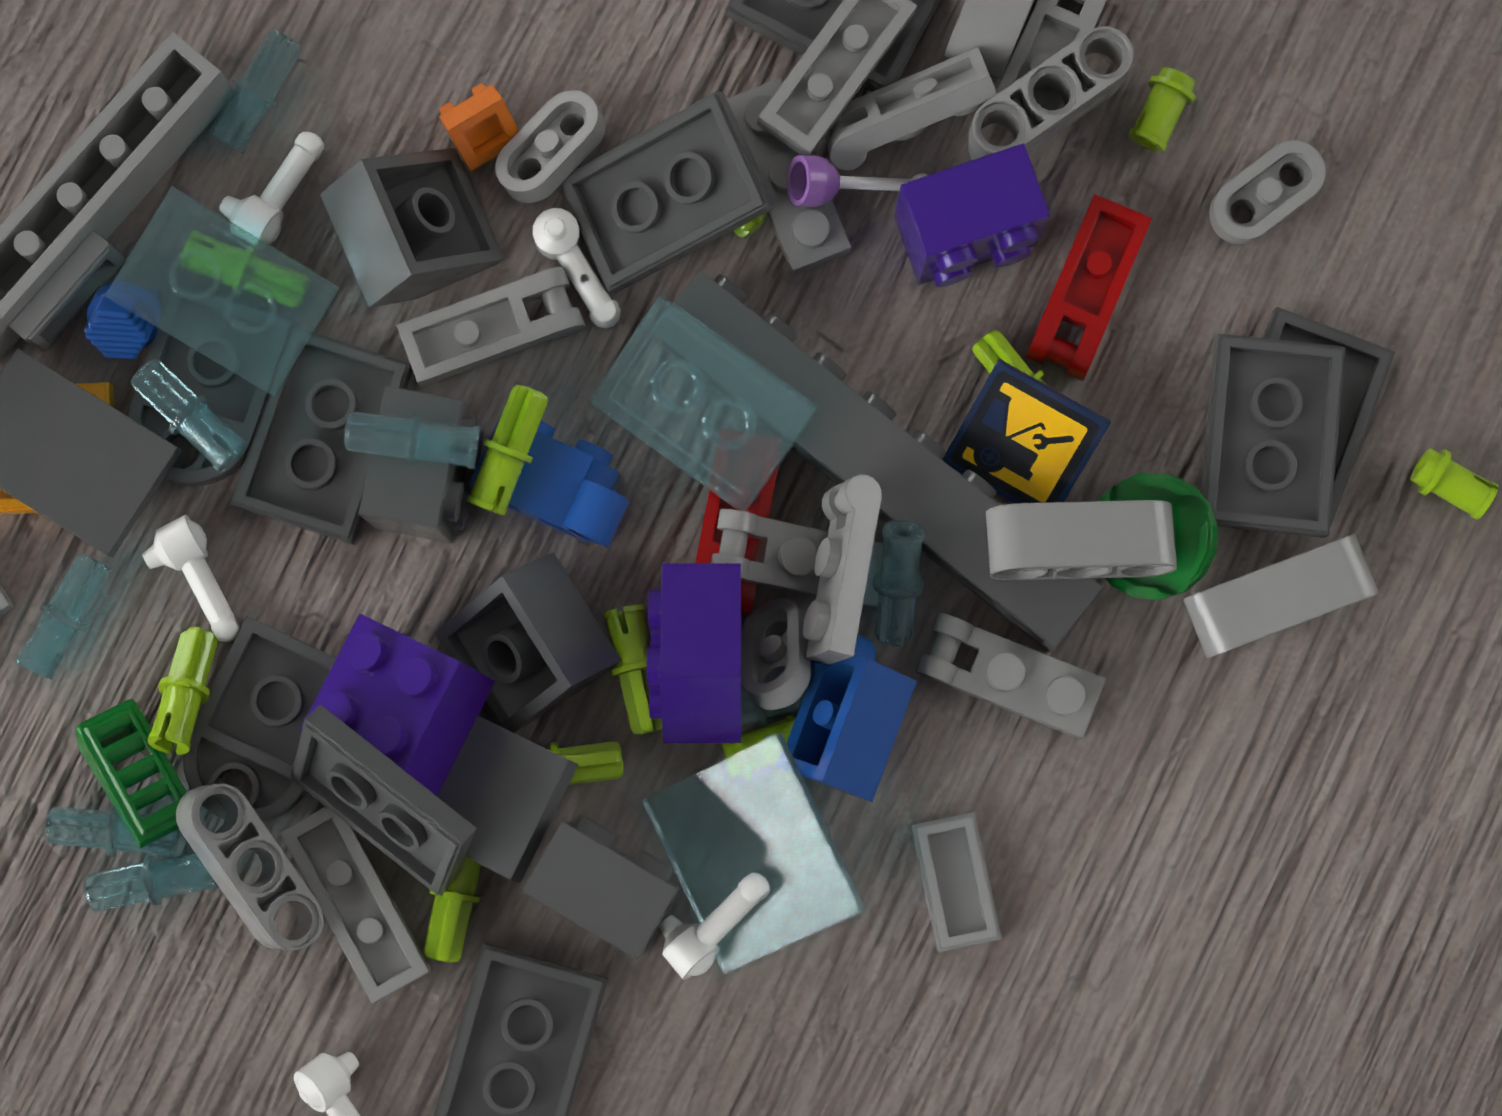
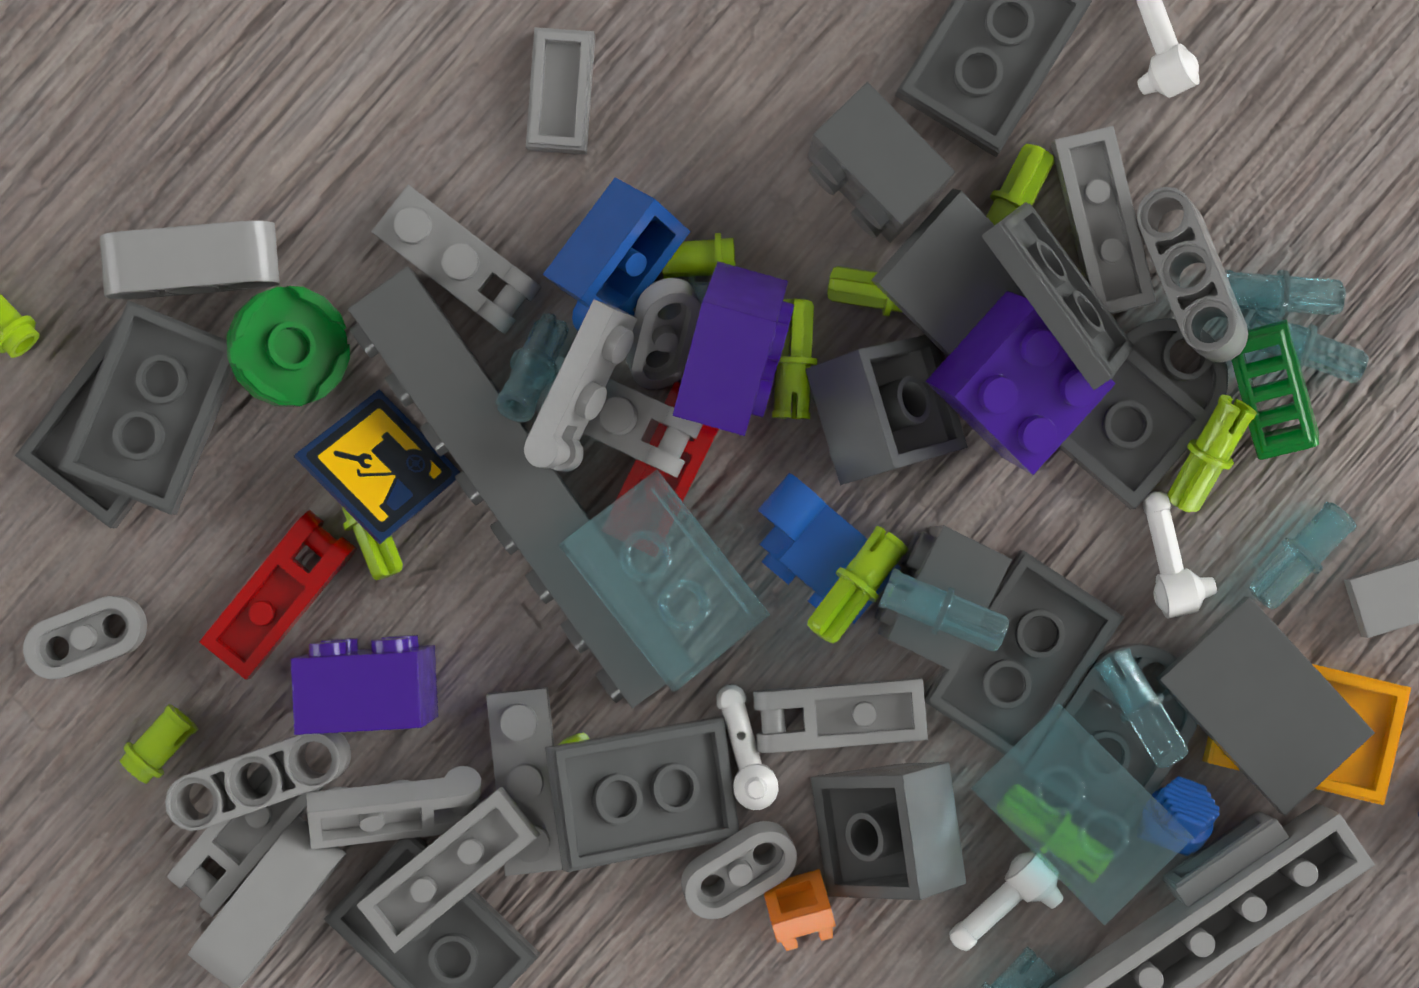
camera: 160 degrees left, 5 degrees up
clear light blue piece [642,732,865,974] -> none
white piece [659,872,770,980] -> none
medium lavender hinge [787,155,928,207] -> none
light grey beam [986,500,1177,581] -> none

